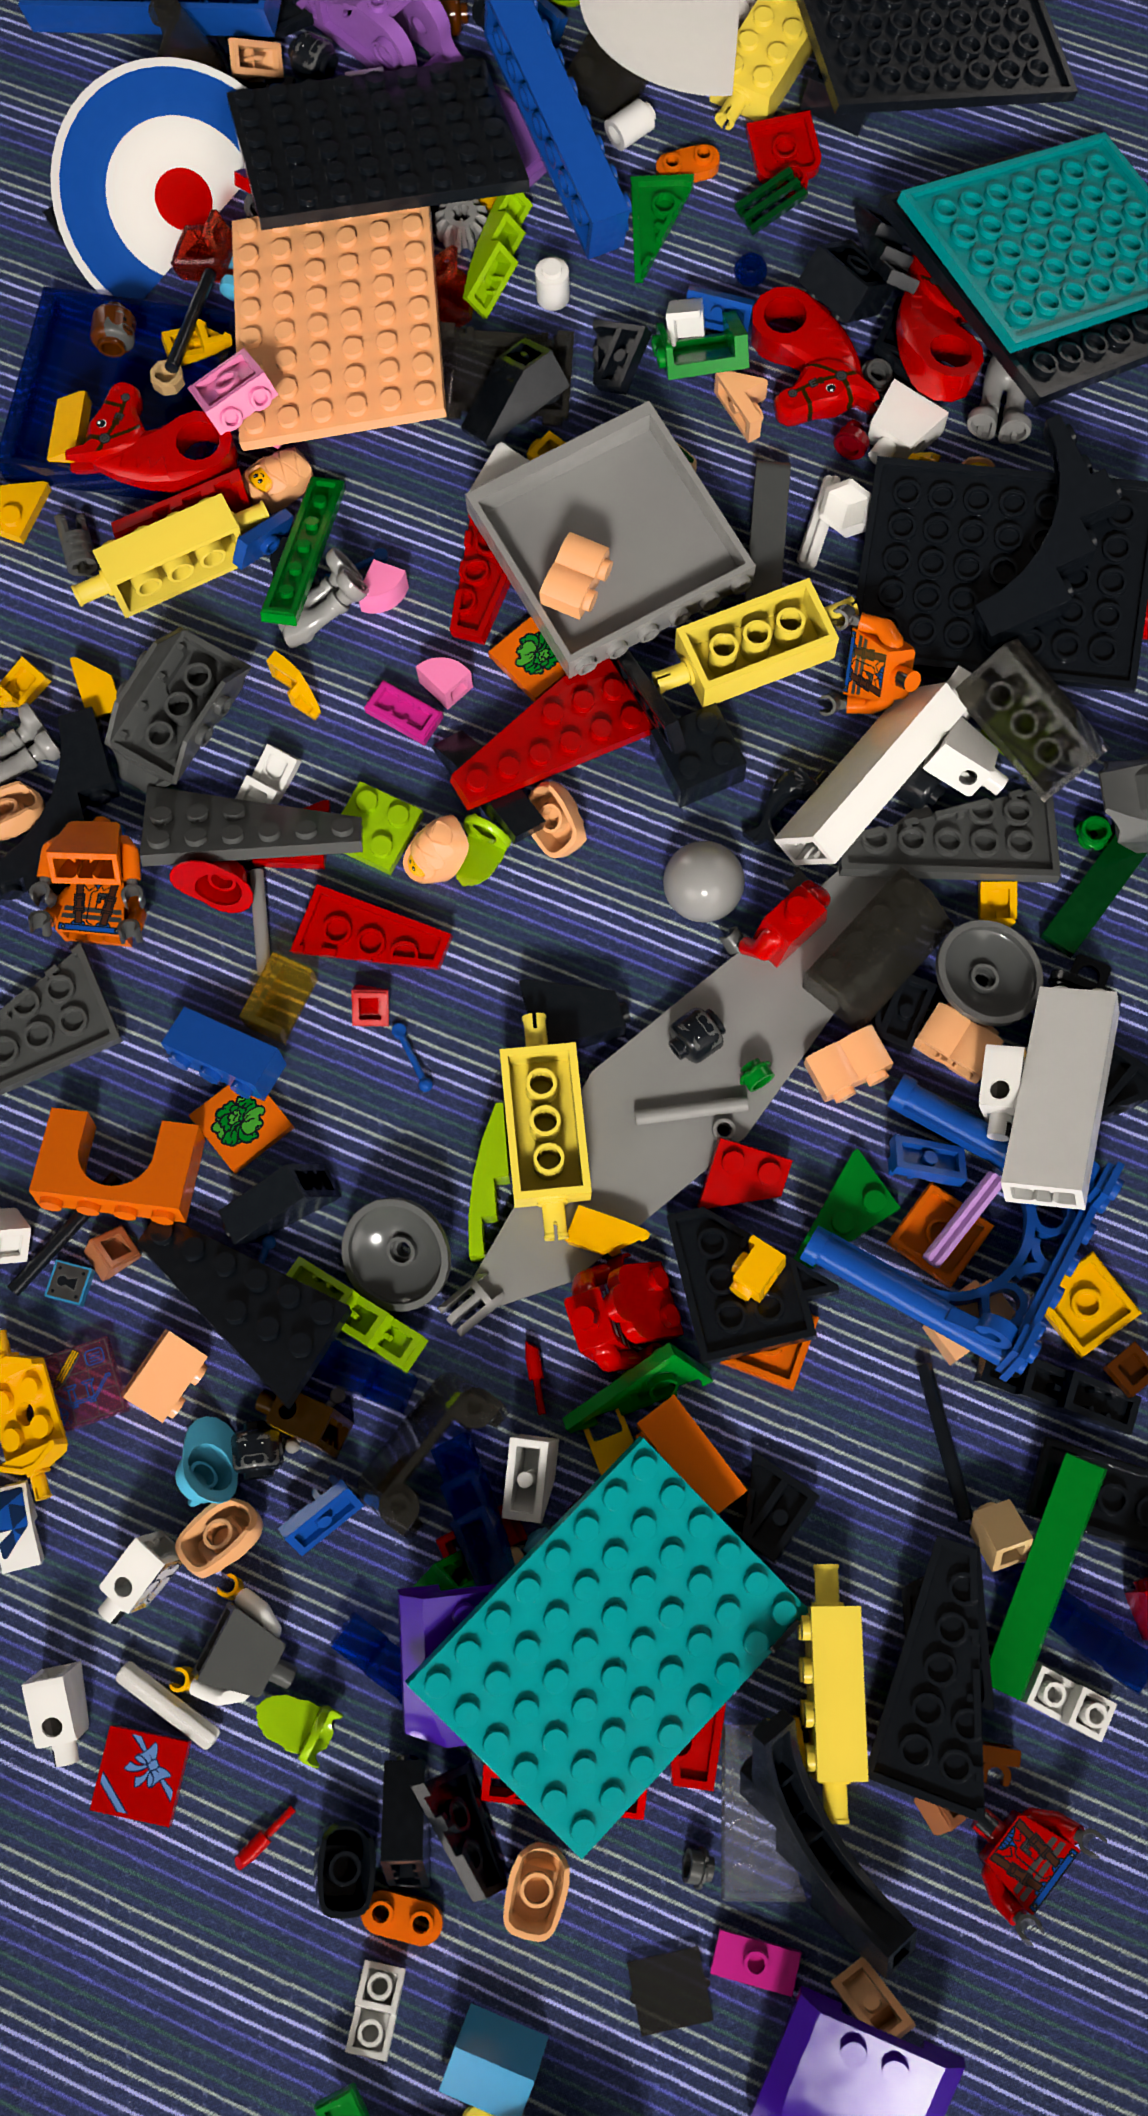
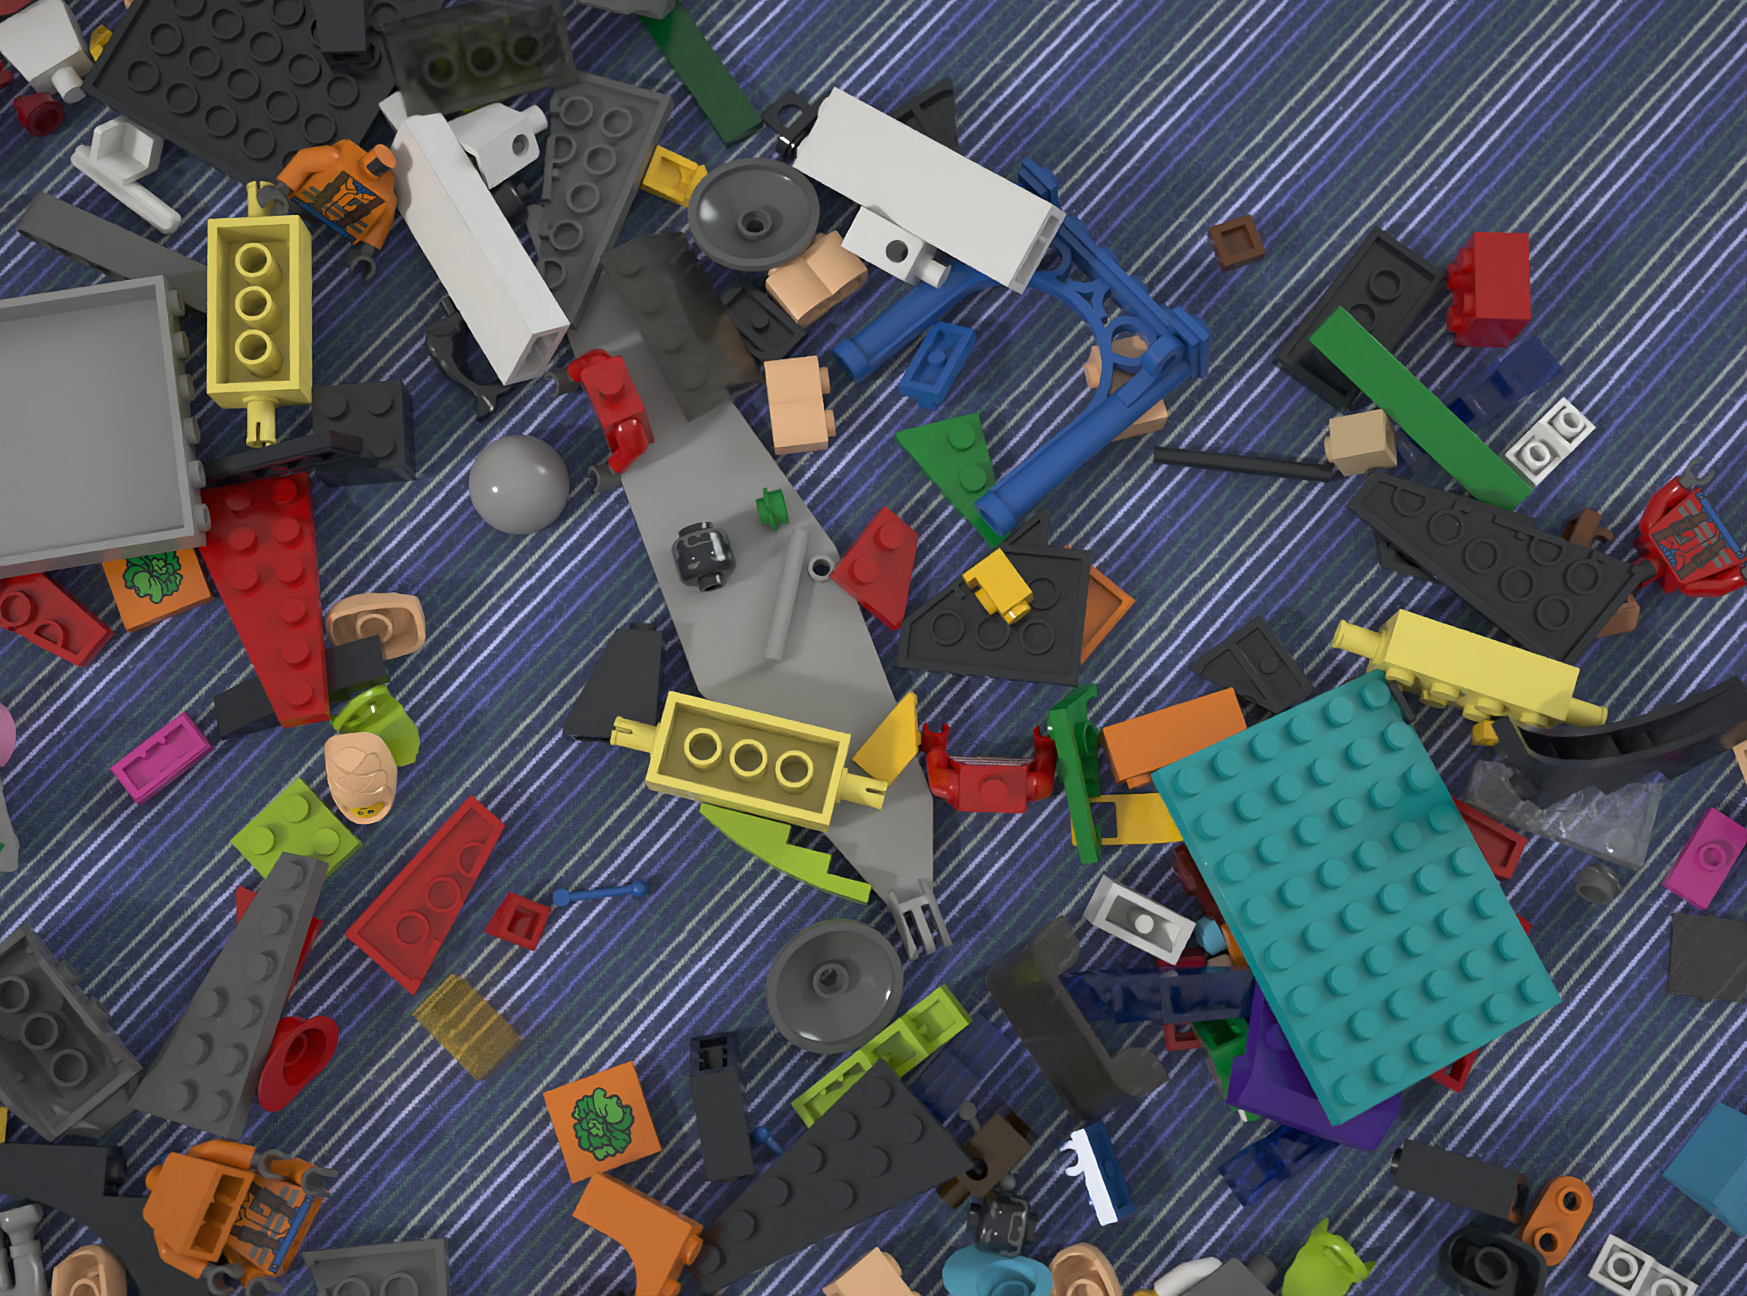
camera: 75 degrees left, 5 degrees up
blue brick [161,1007,287,1101] -> none
white slope [235,744,302,805] -> none
light grey bar [249,869,272,976] -> none
yellow slope [266,650,321,720] -> none
black wing [411,1763,508,1903] -> none
bright pink brick [416,657,473,710] -> none
light nougat piece [503,1842,570,1942] -> none
red piece [525,1341,546,1415] -> none
light nougat brick [539,532,613,620] -> none
red plate [604,1261,684,1344] -> none
orange tile [886,1182,994,1289] -> none
lavender axle [923,1171,1002,1268] -> none
black slope [973,1357,1142,1435] -> none
yellow tile [1030,1251,1142,1360] -> none
green plate [1076,816,1112,851] -> none

